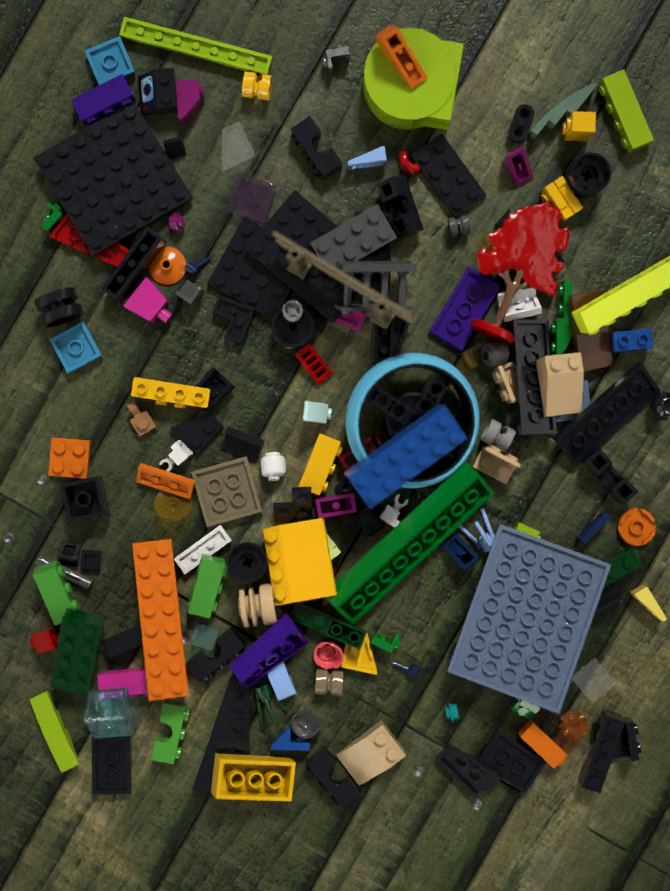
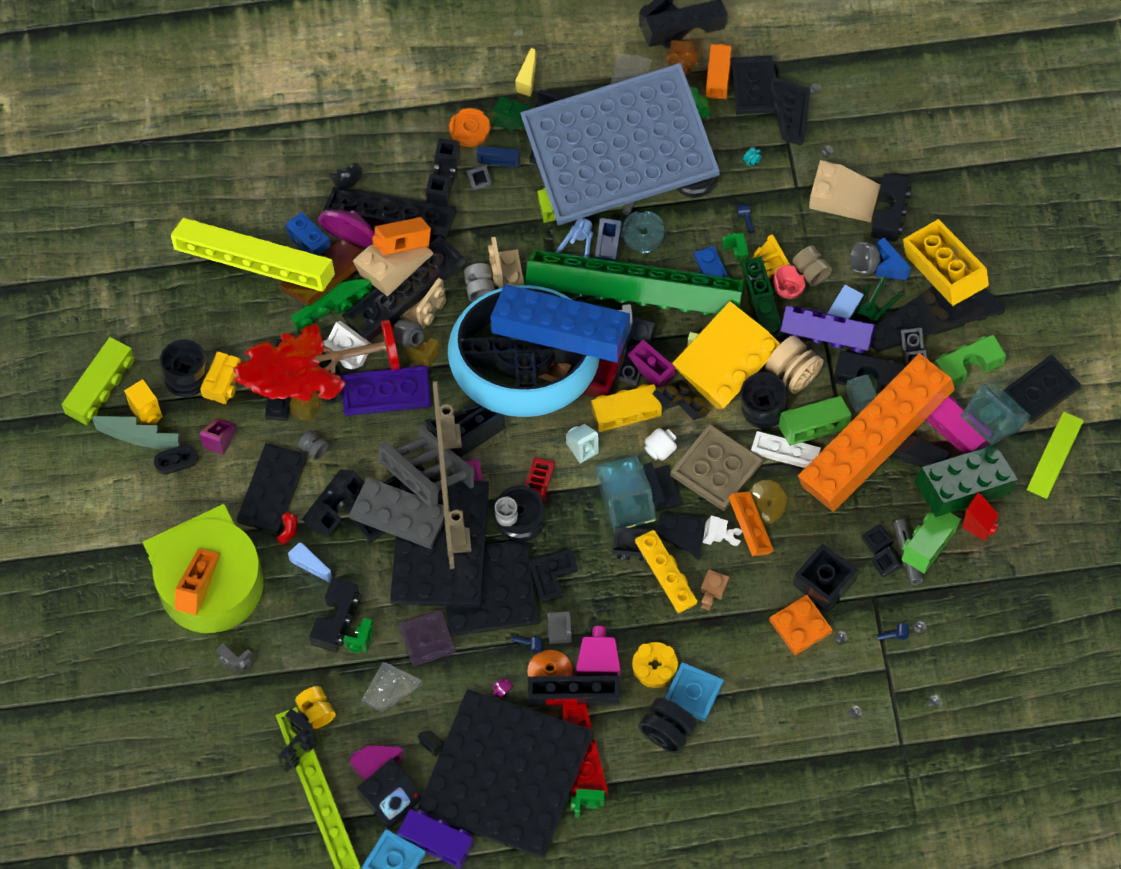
camera: 125 degrees left, 25 degrees down
none -> black bracket [278,708,317,773]
none -> magenta dish [318,210,375,249]
none -> green bracket [343,618,374,653]
none -> orange brick [372,217,431,256]
none -> black slope [465,164,492,191]
none -> clear light blue slope [595,455,656,532]
none -> clear light blue plate [622,211,665,254]
none -> yellow plate [632,642,678,688]
none -> blue plate [694,246,729,278]
none -> dark blue hand [877,623,909,640]
none -> black slope [899,327,927,368]

